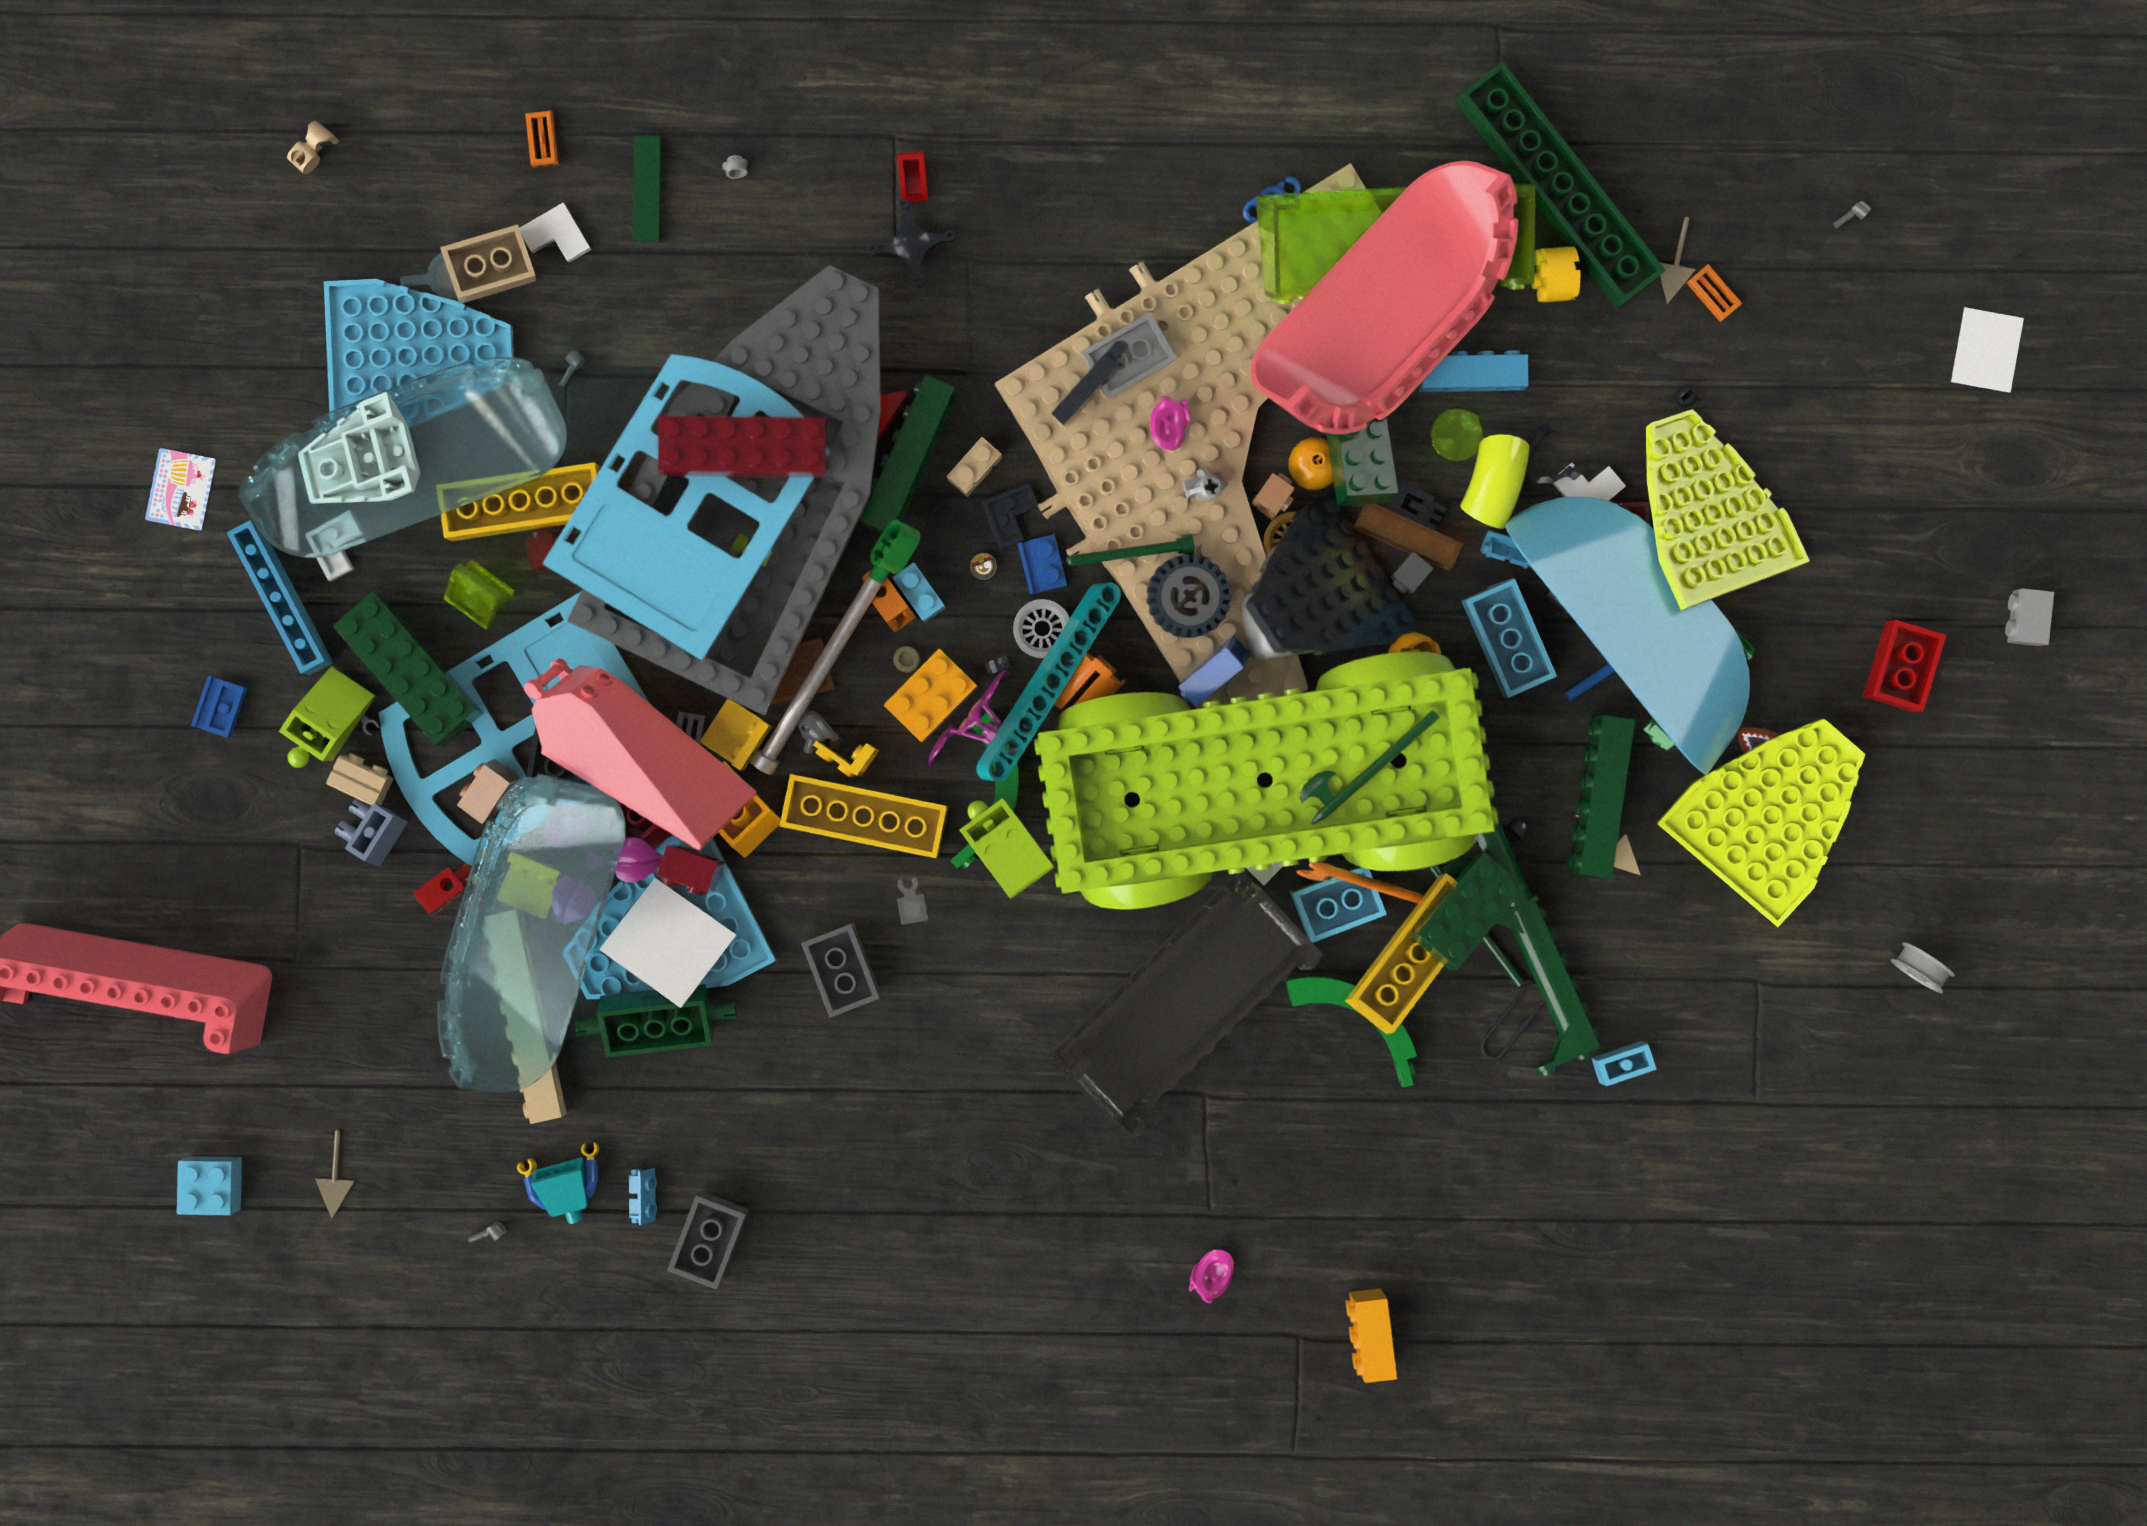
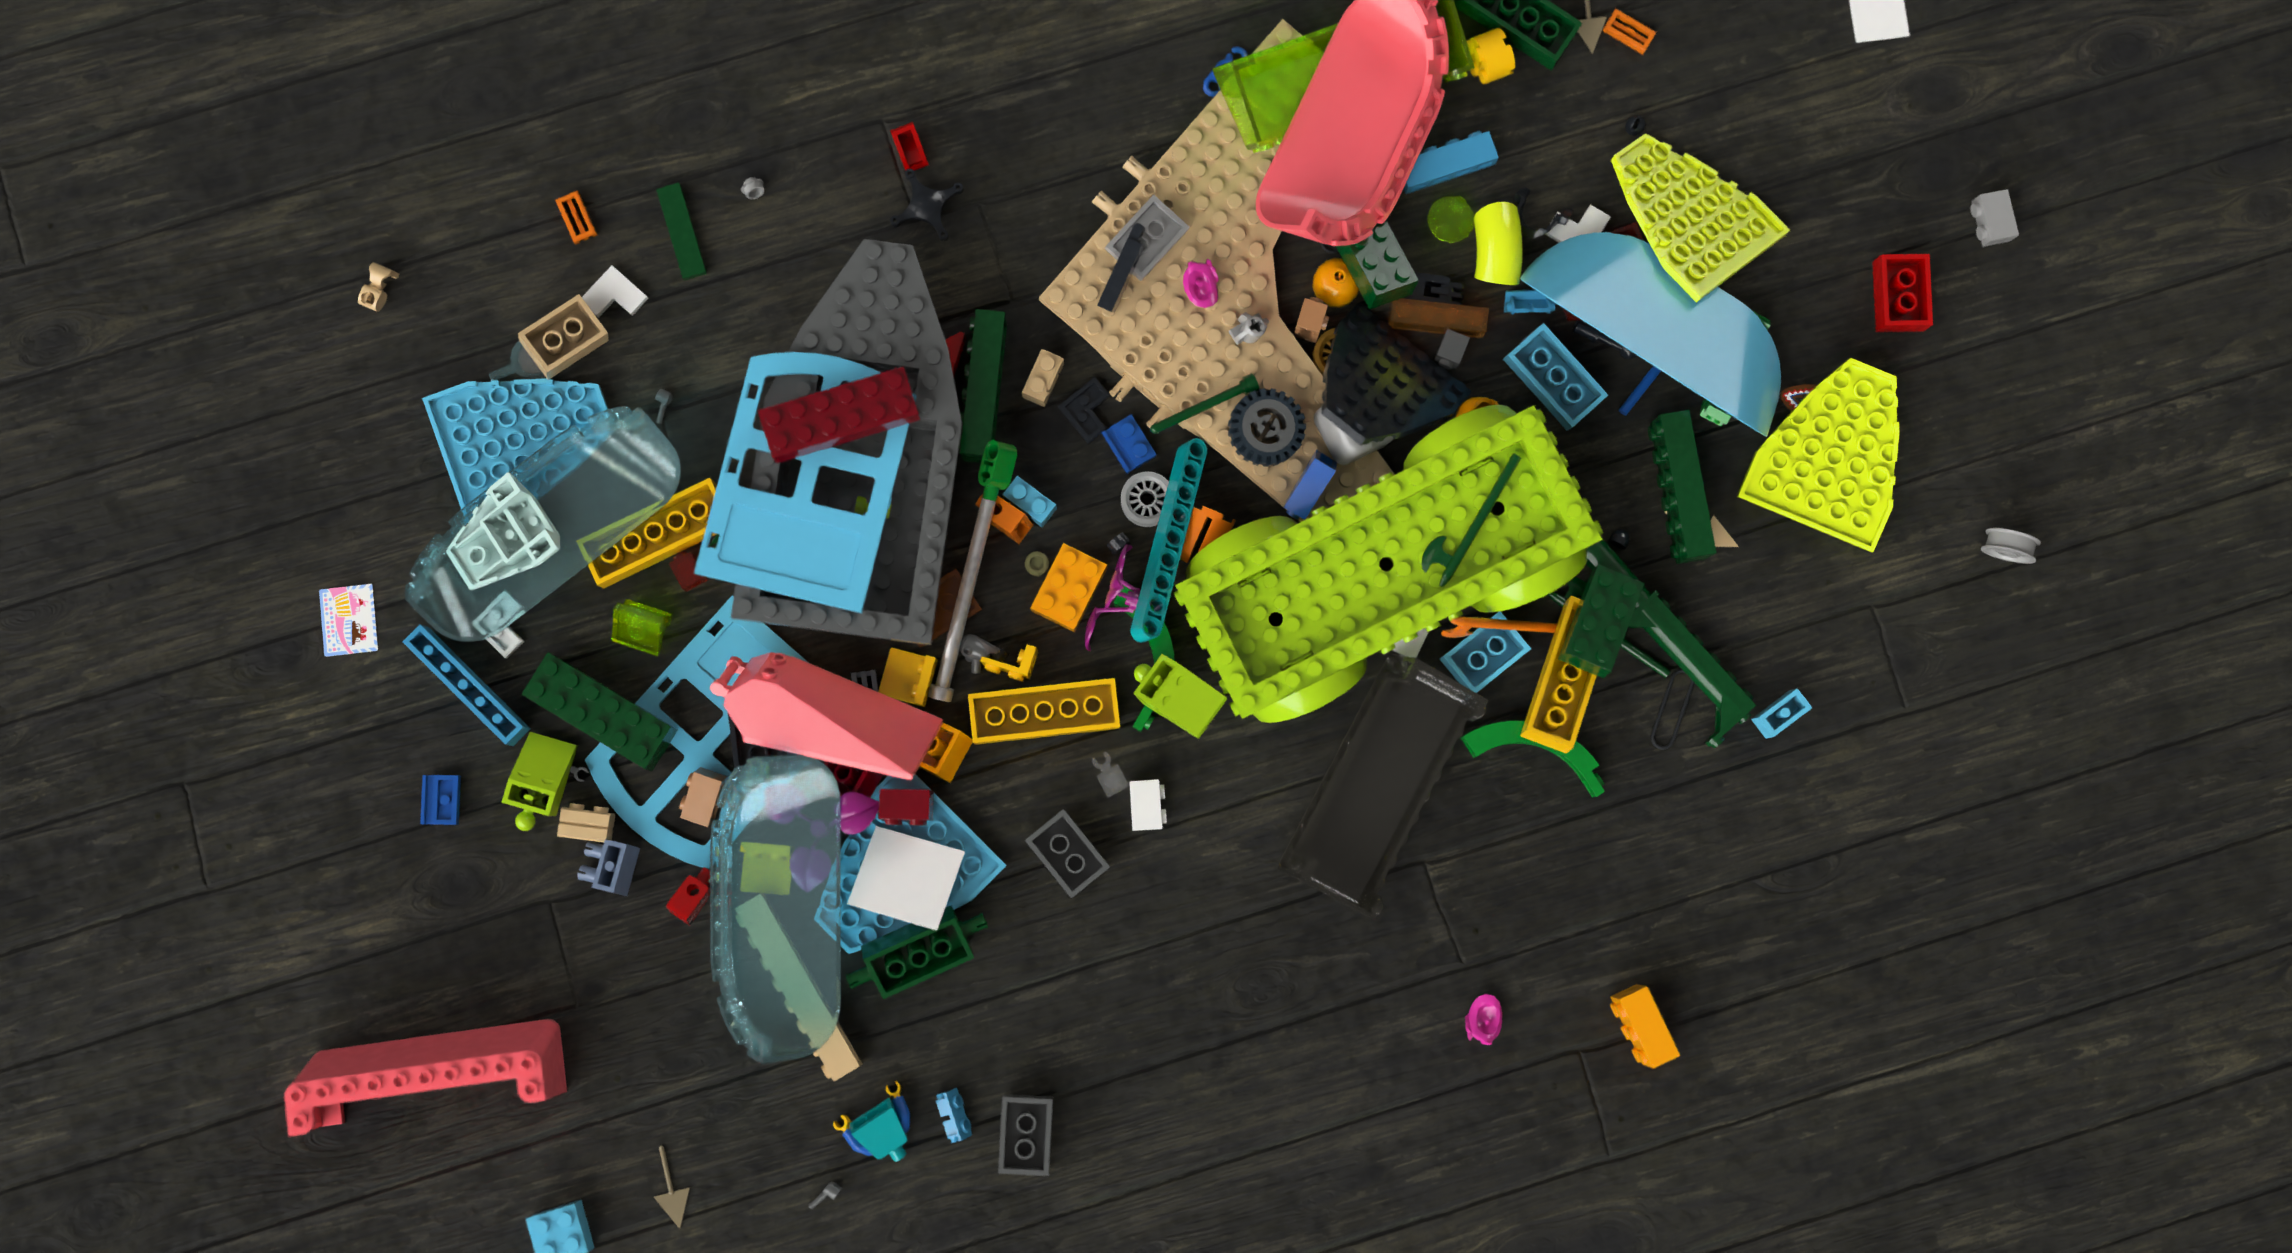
camera: 20 degrees left, 5 degrees down
tile [970,553,997,580] -> none
none -> white brick [1130,779,1167,831]

